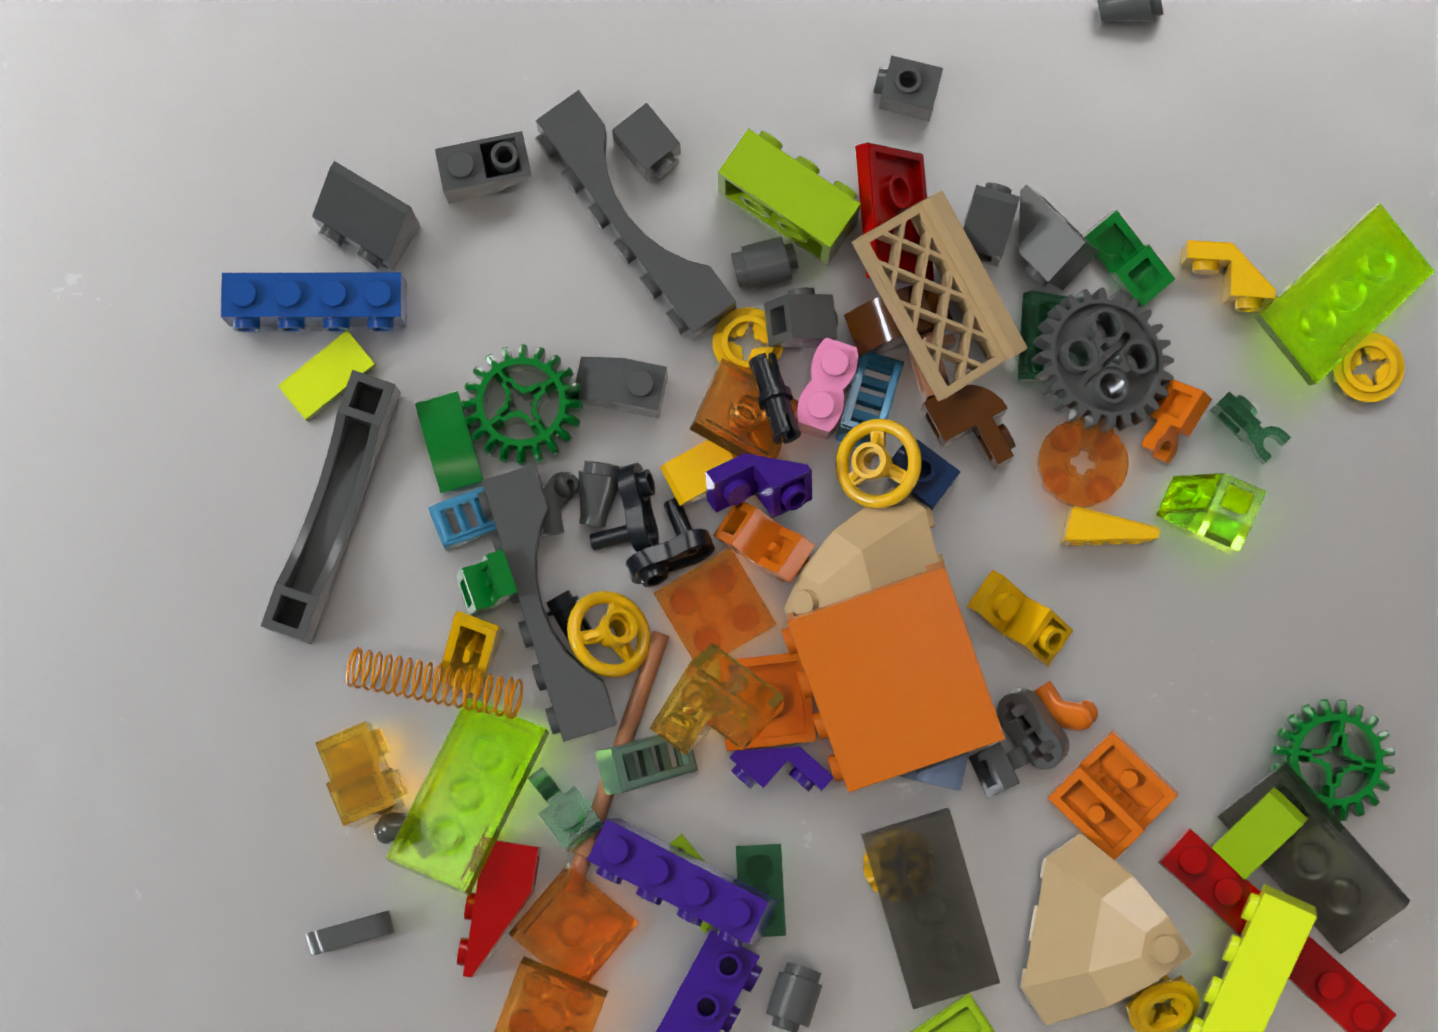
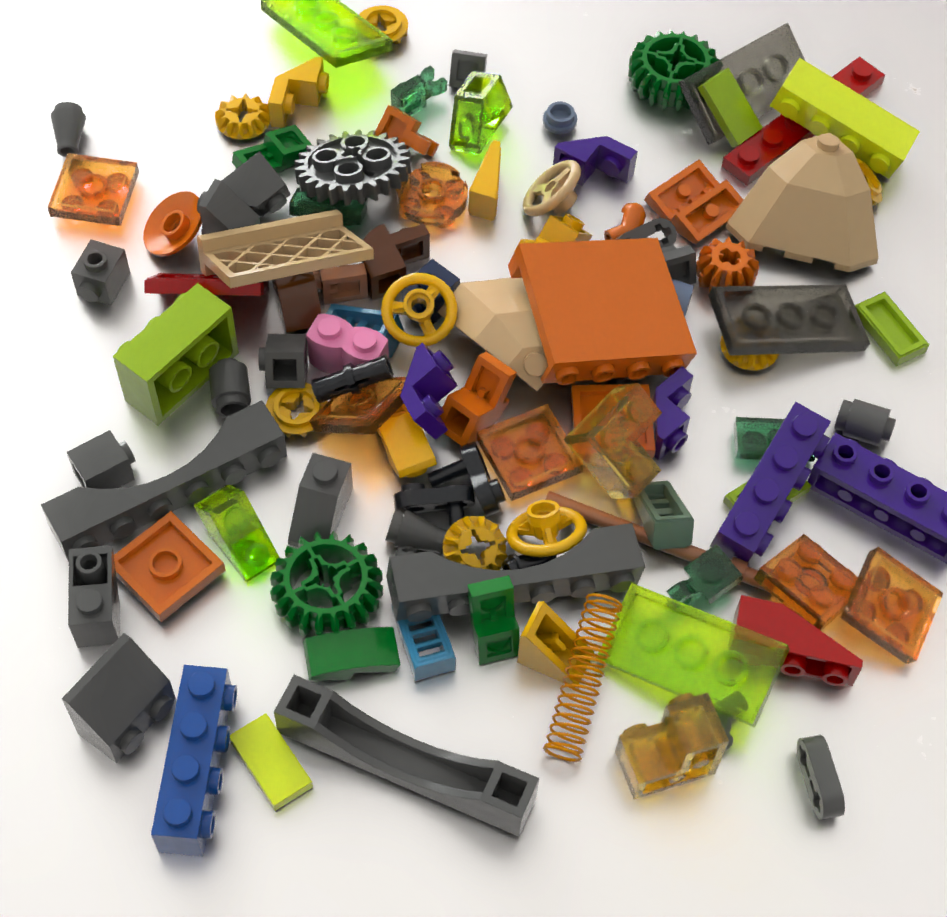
camera: 90 degrees left, 25 degrees down
none -> clear orange plate [47,153,139,226]
none -> orange plate [114,511,226,622]
none -> orange dish [143,191,202,257]
none -> clear neon green slope [193,485,280,582]
none -> yellow gear [215,93,270,140]
none -> yellow gear [443,516,508,570]
none -> dark grey tile [449,49,488,91]
none -> tan piece [523,160,581,217]
none -> sand blue plate [543,101,577,134]
none -> dark purple slope [553,136,638,186]
none -> orange gear [696,237,759,300]

